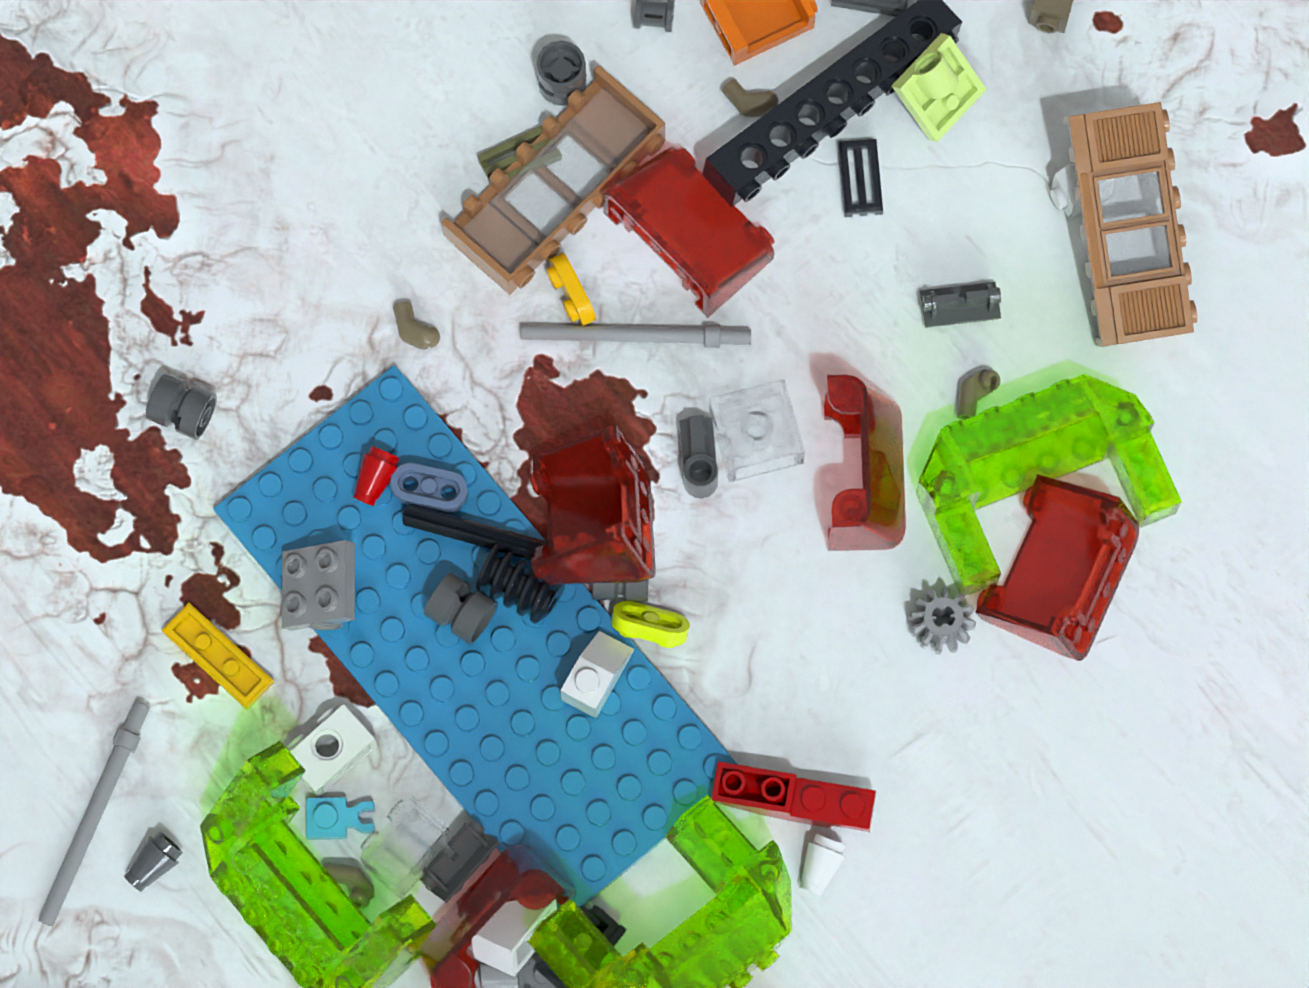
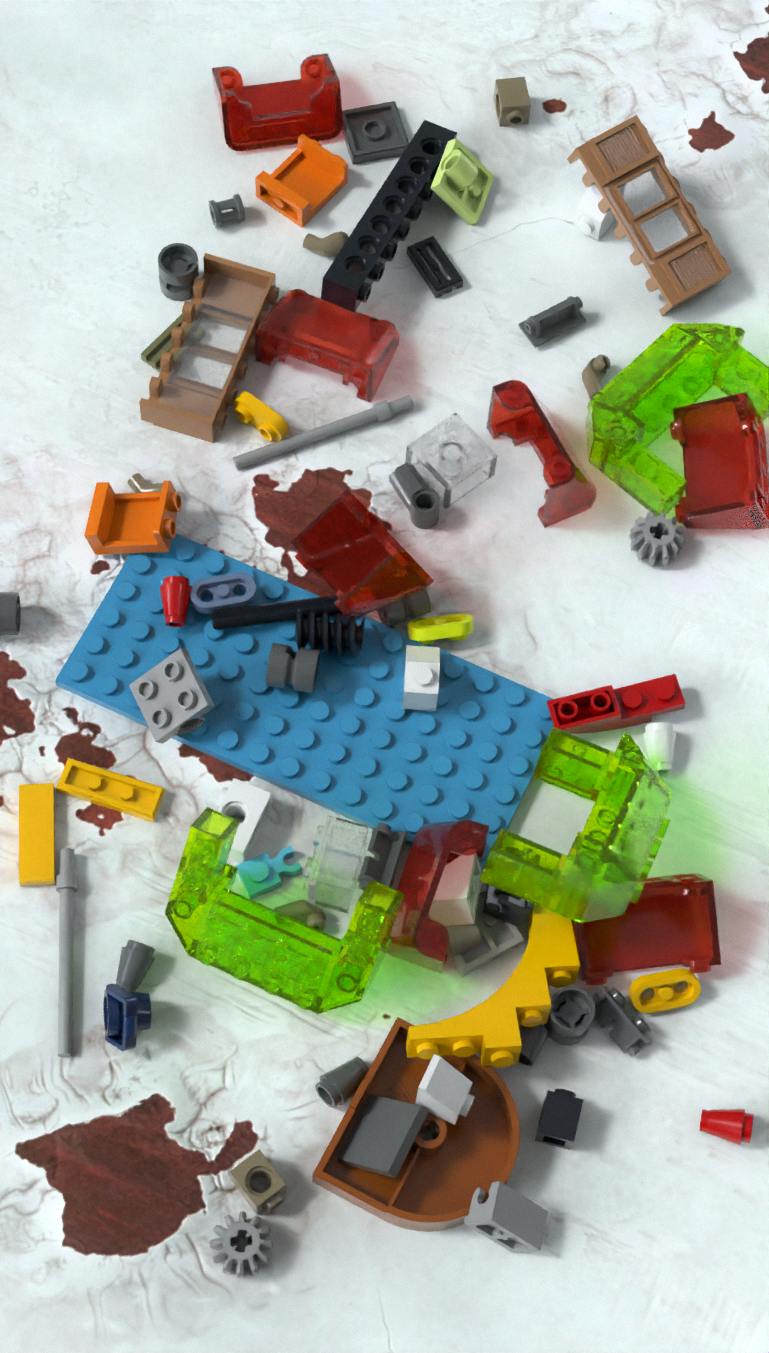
camera: 30 degrees left, 10 degrees down
none -> yellow tile [19,783,55,886]
none -> orange panel [84,481,182,555]
none -> dark blue piece [103,984,151,1051]

